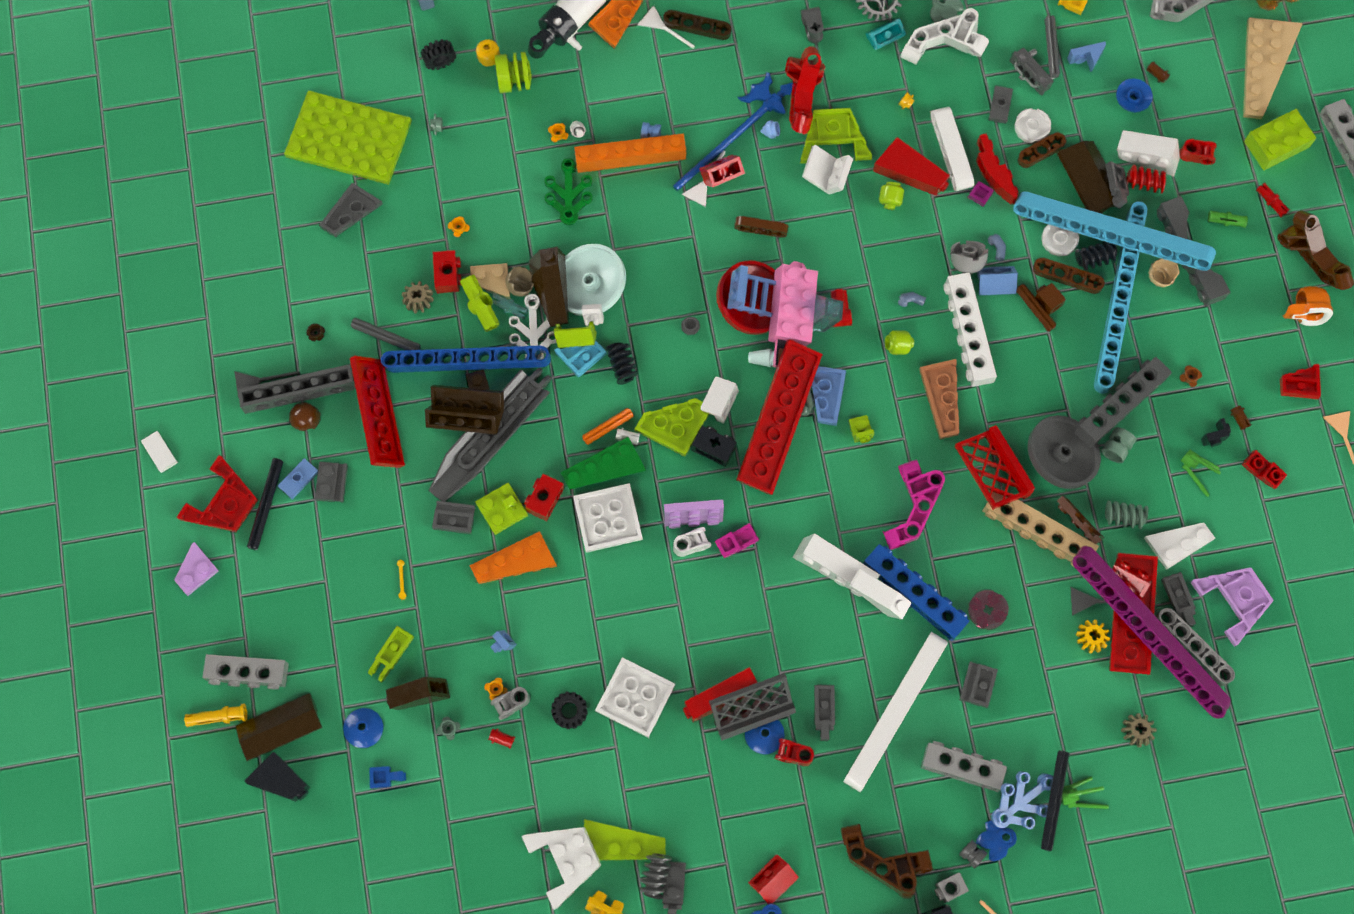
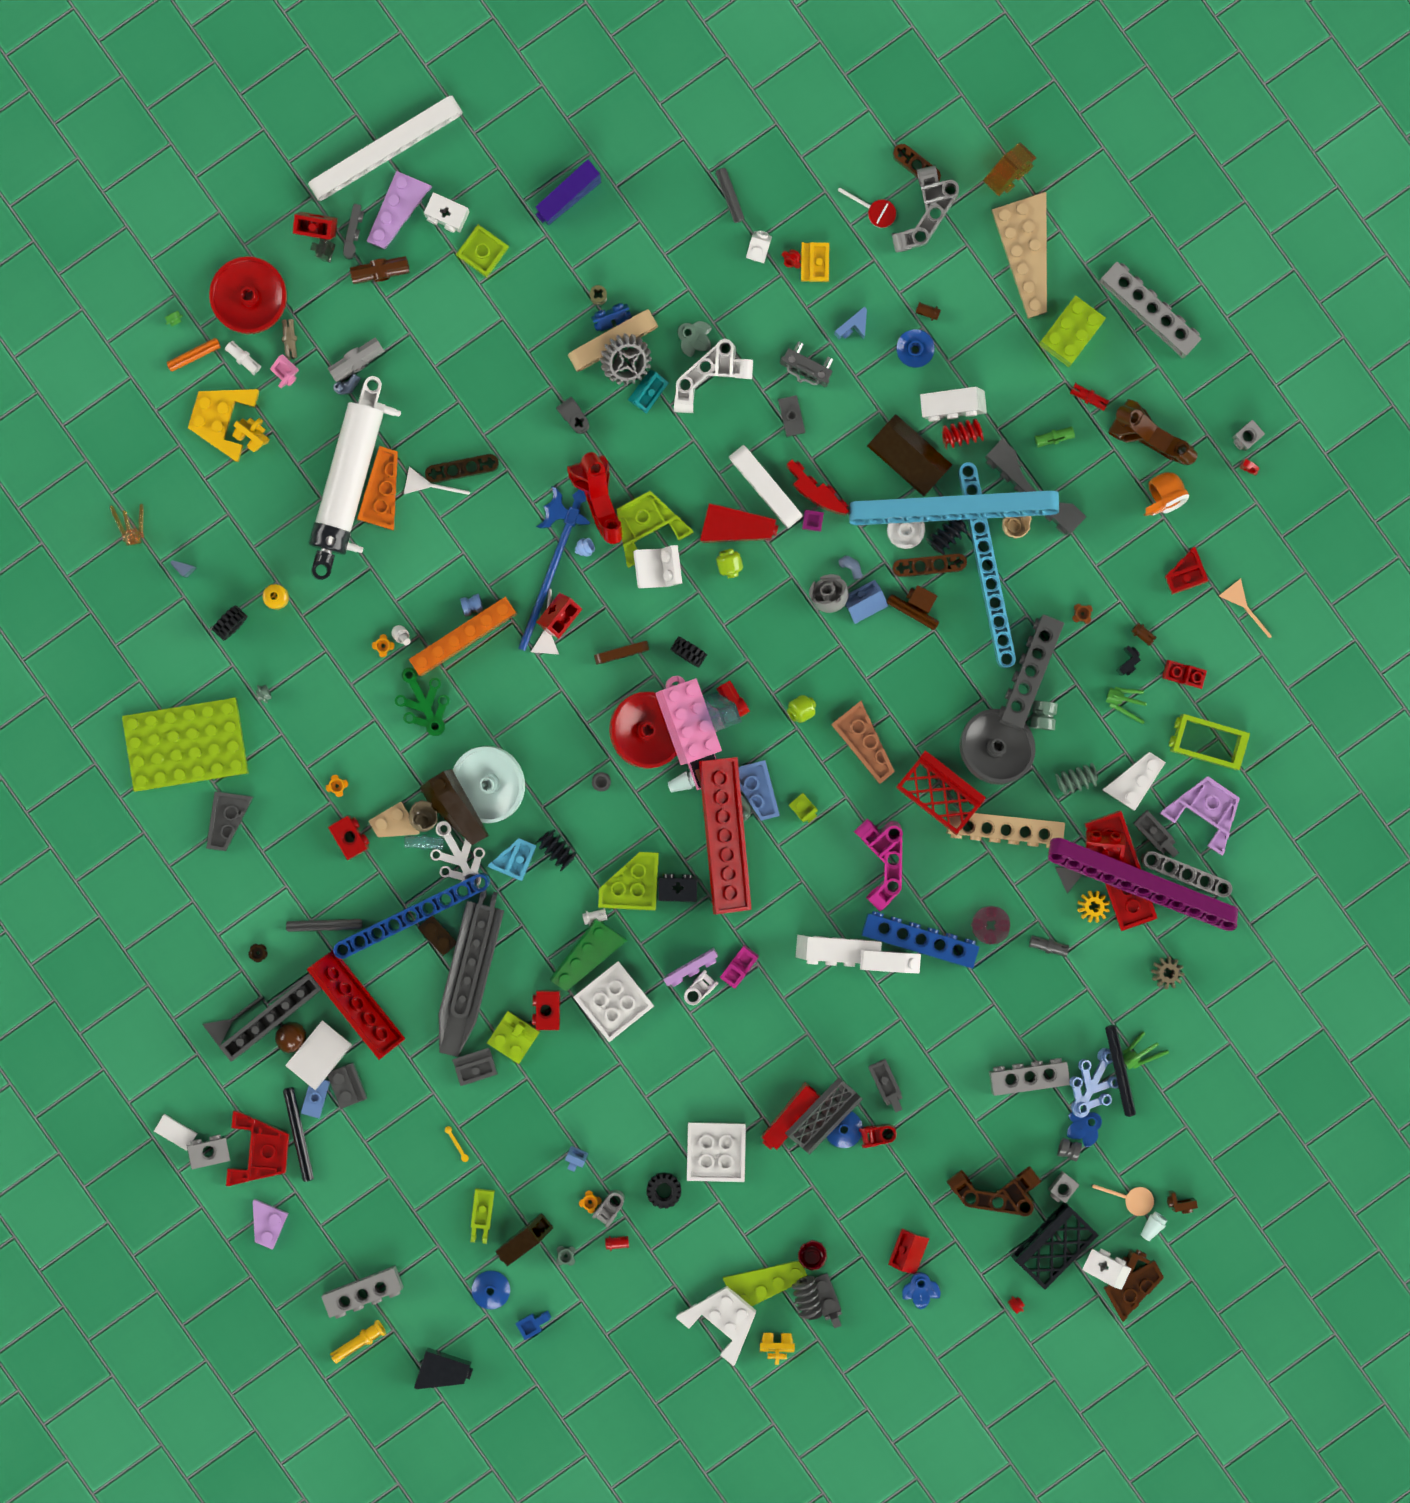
camera: 30 degrees left, 15 degrees up
dark brown slope [236,693,323,761] -> none
dark tan gear [402,281,434,314] -> none
dark brown slope [425,385,504,434] -> none
lime piece [460,275,500,332] -> none
orange wing [470,531,557,584] -> none
lime wheel [495,51,532,94] -> none
lime hinge [554,321,597,348] -> none
white tile [581,304,604,326] -> none
orange axle [582,408,633,445] -> none
white panel [701,377,739,423] -> none
medium blue plate [727,265,776,317] -> none
white beam [843,632,948,792] -> none
yellow plate [898,92,915,109] -> none
sand blue arm [898,292,926,307] -> none
white brick [944,273,997,387] -> none
dark grey plate [959,661,998,708] -> none
white tile [1014,108,1051,144] -> none
reddish brown beam [1018,132,1066,168] -> none
dark grey axle [1045,15,1060,78] -> none
reddish brown wing [1057,495,1104,544] -> none
dark grey hinge [1106,161,1129,209] -> none
red piece [1179,139,1217,165] -> none
none -> light grey brick [186,1134,230,1169]
none -> white tile [285,1020,352,1090]
none -> black tyre [670,636,707,668]
none -> dark red hair [798,1240,827,1271]
none -> dark grey pin [1029,935,1069,957]
none -> lime window [1169,714,1250,770]

